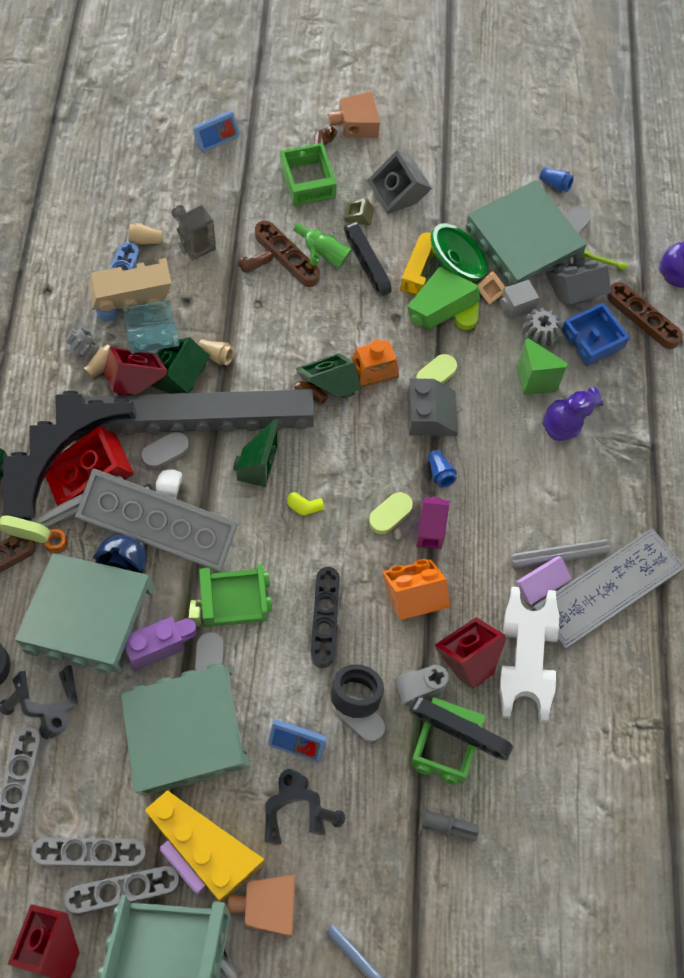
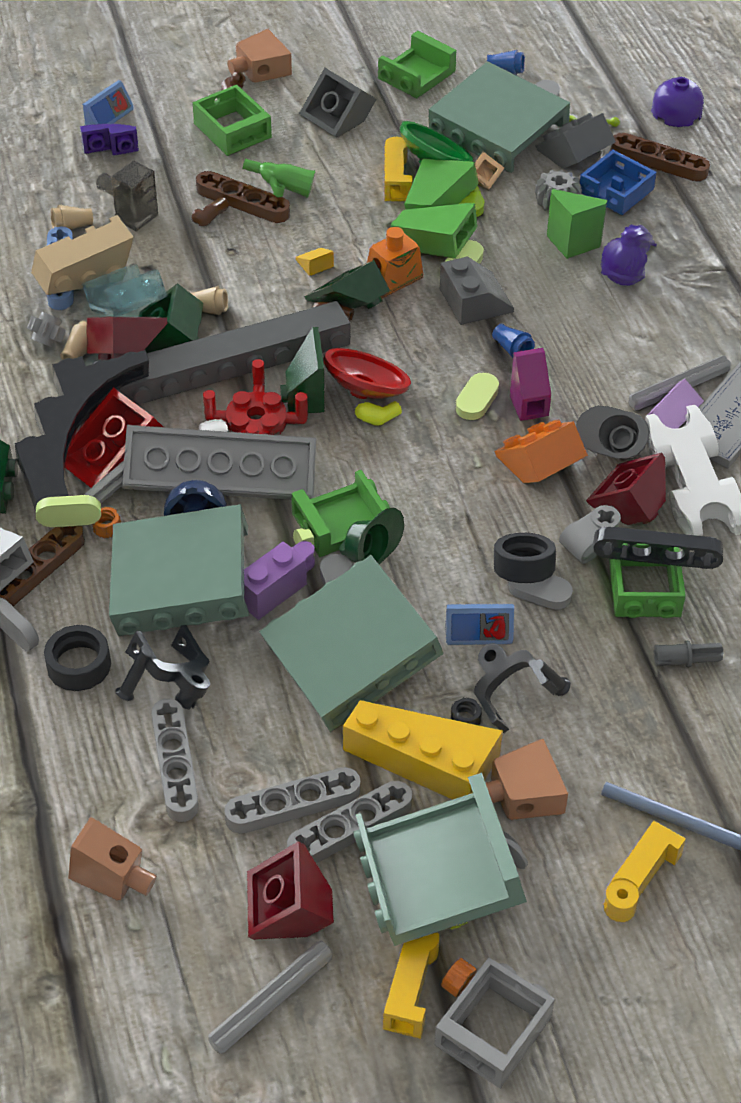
camera: 15 degrees left, 15 degrees down
light grey tile [142,432,189,470] -> none
lavender tile [160,841,207,896] -> none
black beam [310,567,340,668] -> none
olive slope [344,198,374,225] -> none
black beam [344,222,392,297] -> none
light grey brick [500,280,539,319] -> none
none -> dark purple slope [80,124,139,156]
none -> red plate [203,359,308,435]
none -> yellow slope [296,248,334,276]
none -> red dish [323,348,411,399]
none -> dark green piece [339,507,405,565]
none -> bright green panel [378,30,457,99]
none -> bright green slope [390,203,478,258]
none -> black axle [450,698,482,726]
none -> dark grey piece [576,405,650,459]

